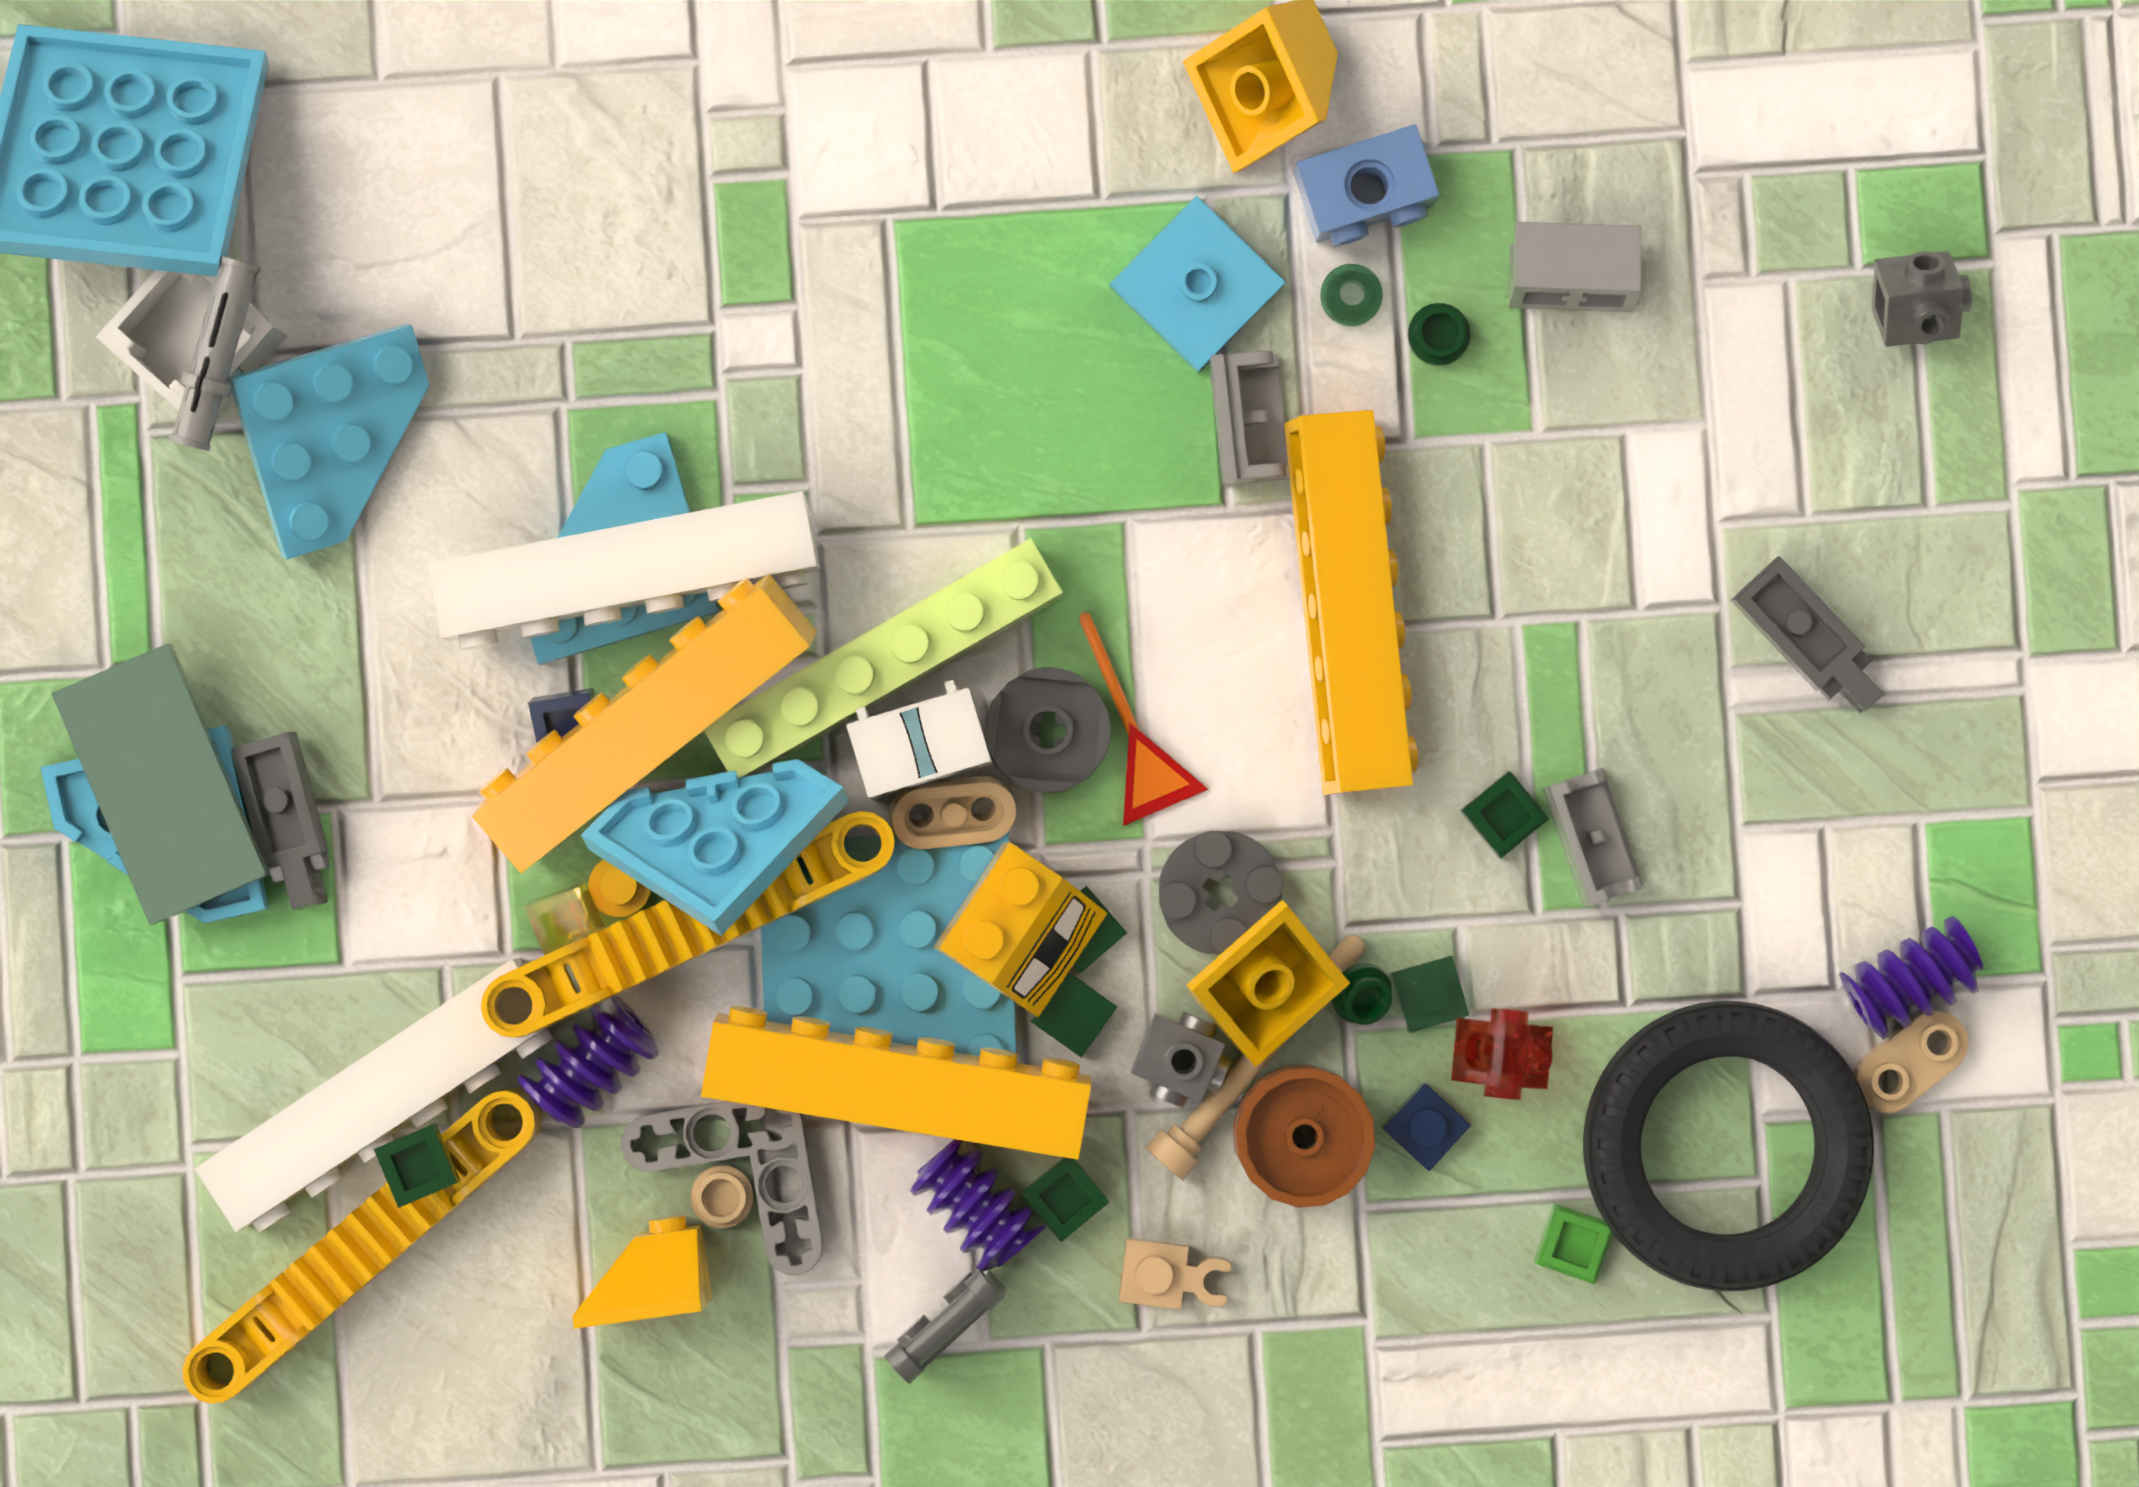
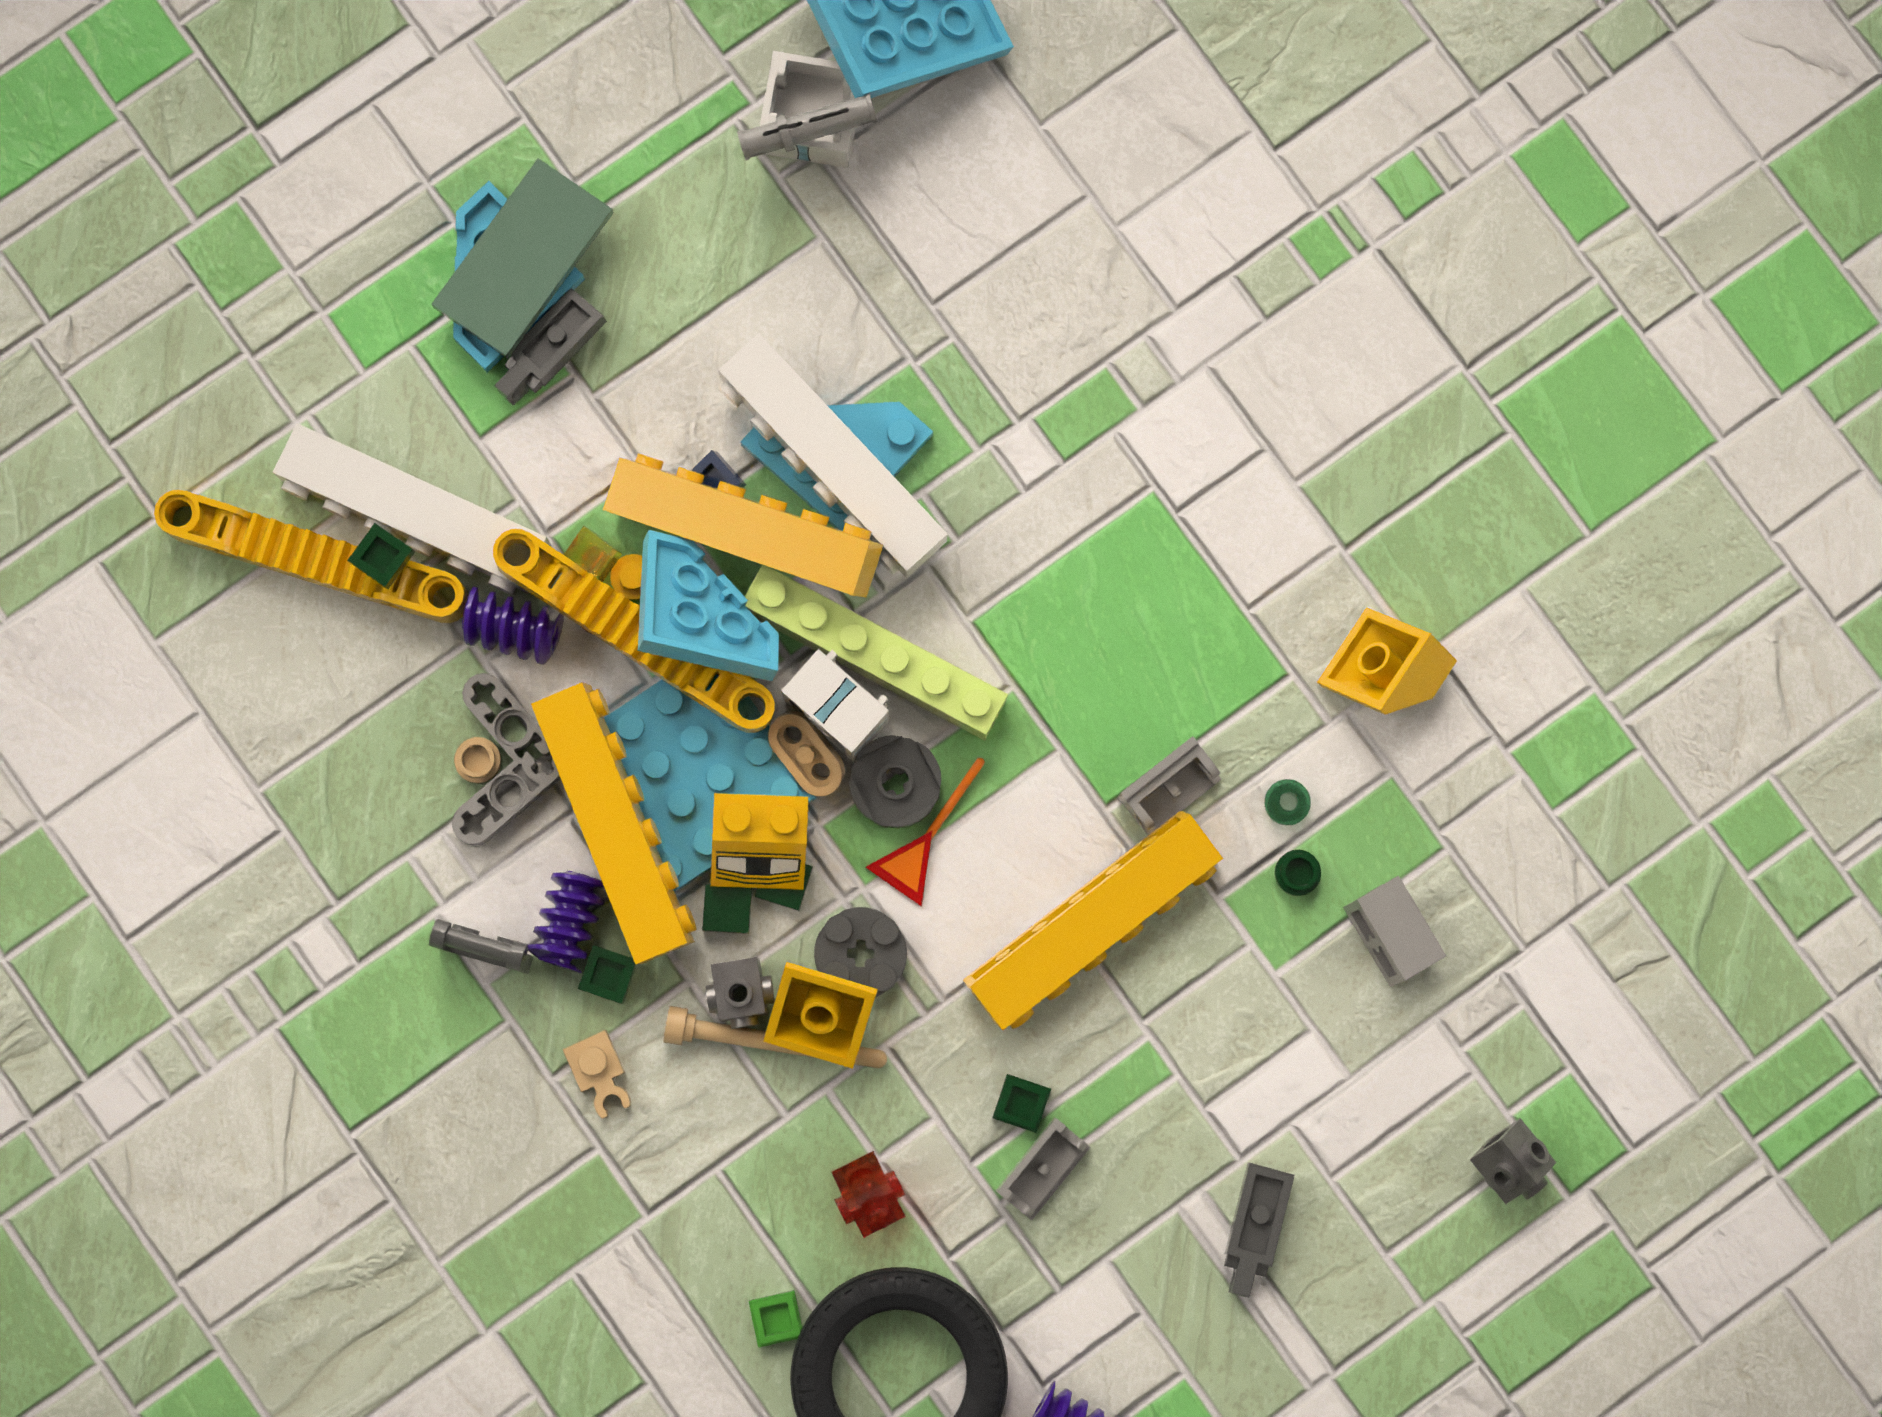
camera: 55 degrees right, 5 degrees down
medium azure plate [228,323,429,560] -> none
yellow slope [572,1215,712,1329] -> none
medium azure plate [1109,196,1286,373] -> none
dark orange wheel [1232,1064,1375,1208] -> none
medium blue brick [1293,124,1439,247] -> none
dark green plate [1331,963,1392,1025] -> none
dark blue plate [1381,1082,1471,1171] -> none
clear green plate [1390,955,1470,1033] -> none

